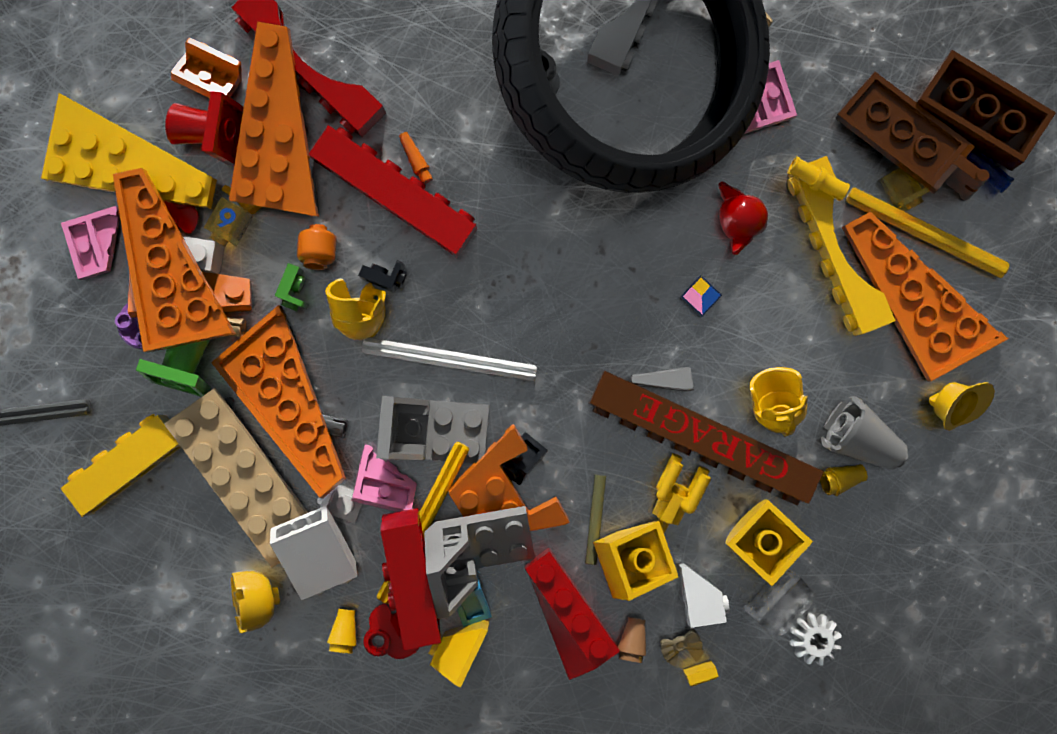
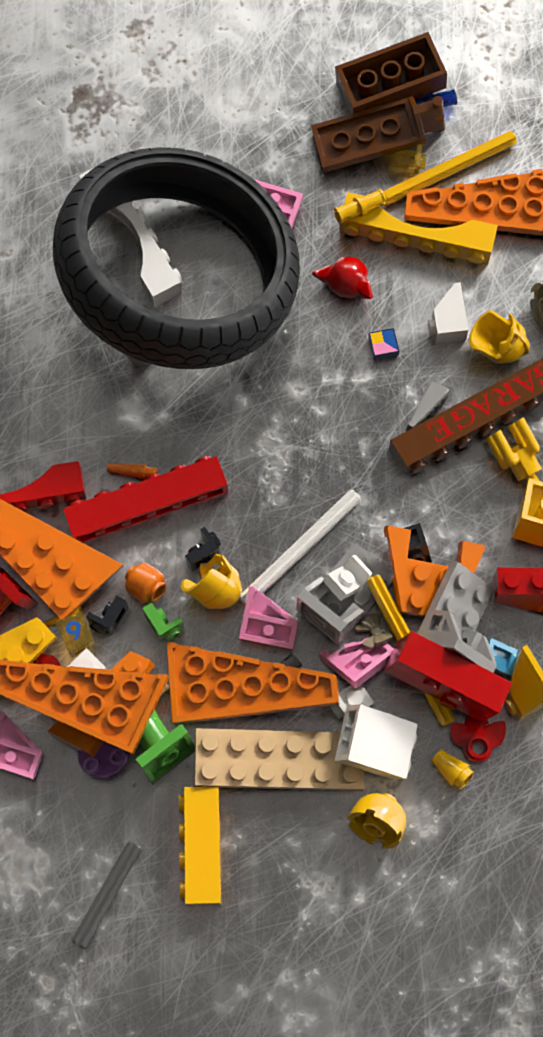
camera: 50 degrees left, 15 degrees down
olive bar [585,475,606,565] -> none
none -> black bracket [86,595,129,635]
none -> bright pink wing [239,586,299,649]
none -> white bracket [323,555,372,601]
none -> dark tan piece [355,613,394,650]
none -> white slope [428,282,469,344]

